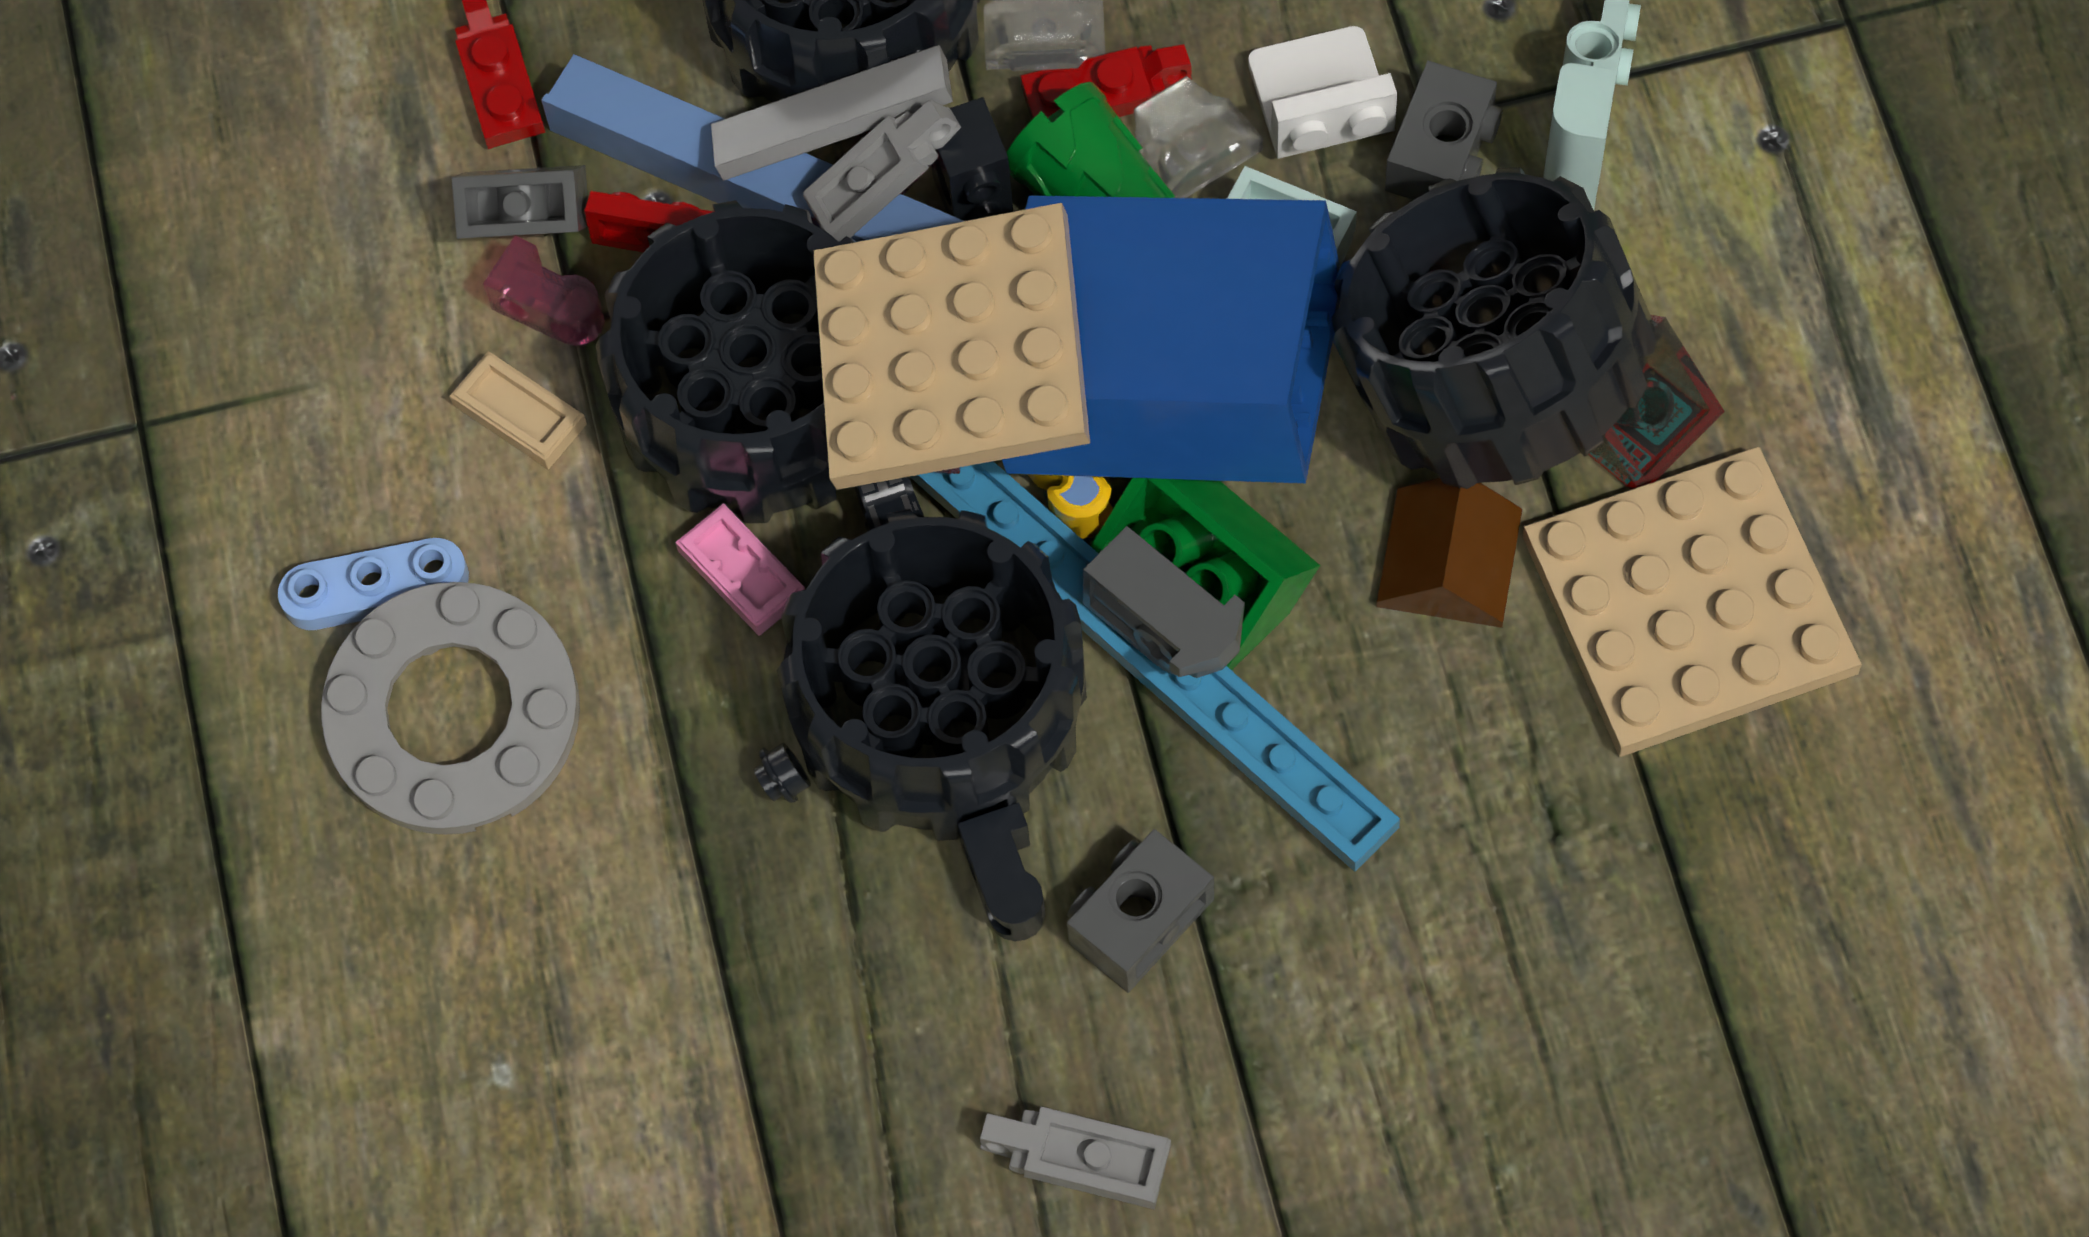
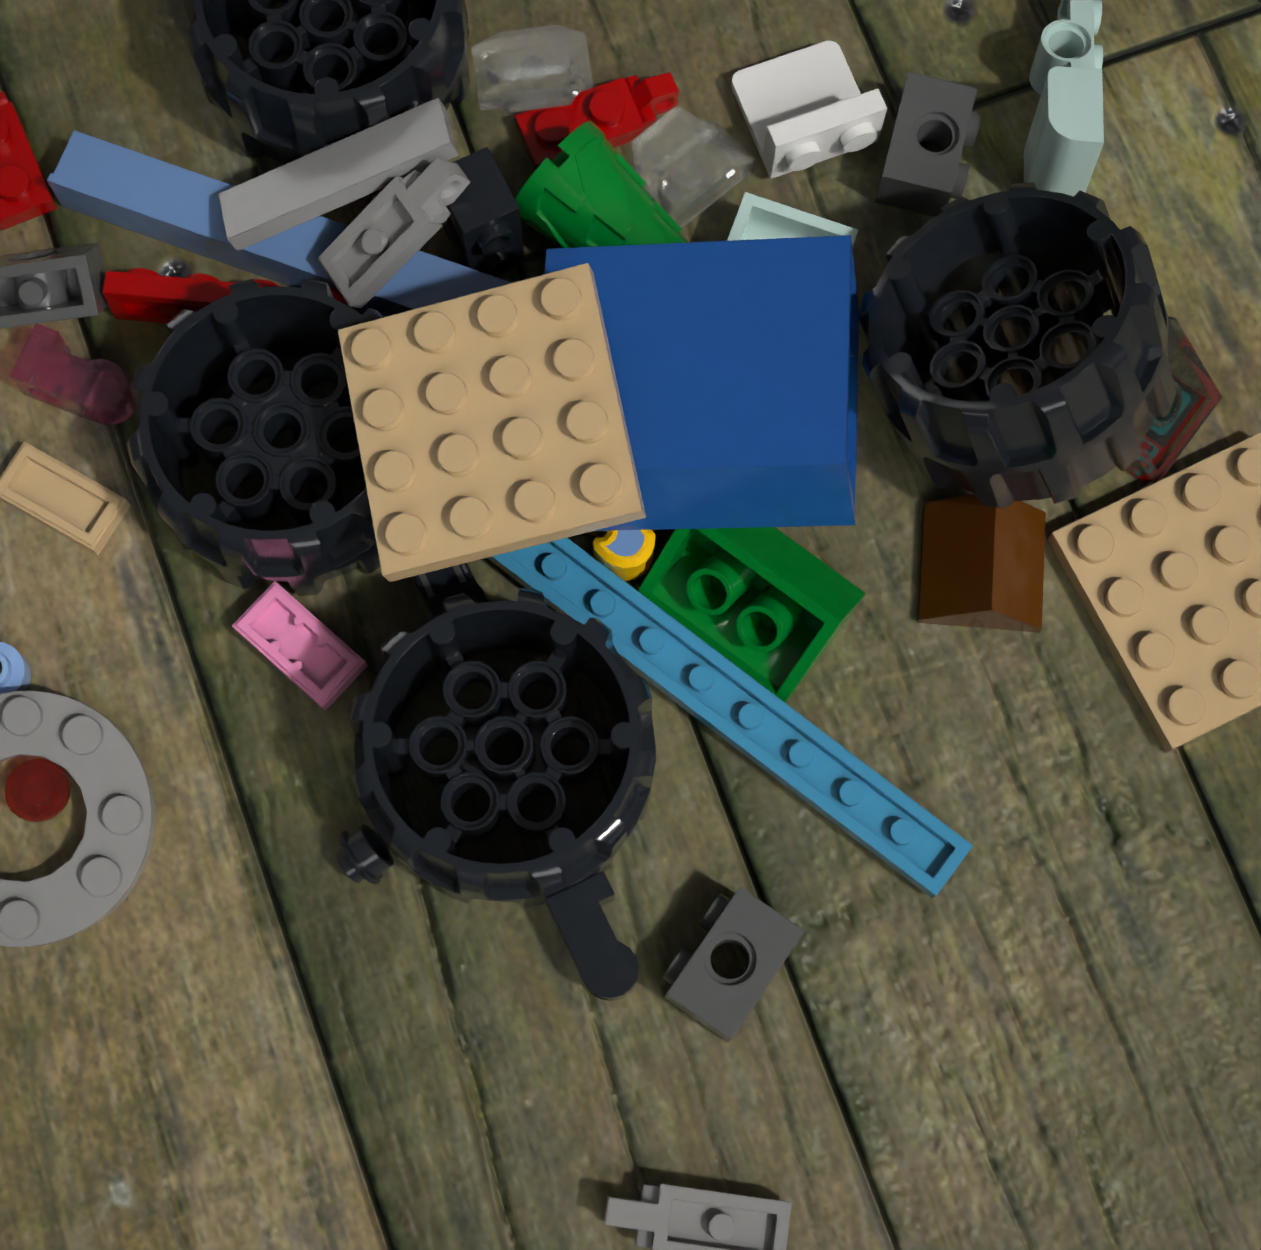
camera: 15 degrees left, 10 degrees up
dark grey piece [1083,526,1245,678] -> none
none -> clear red plate [5,759,71,823]

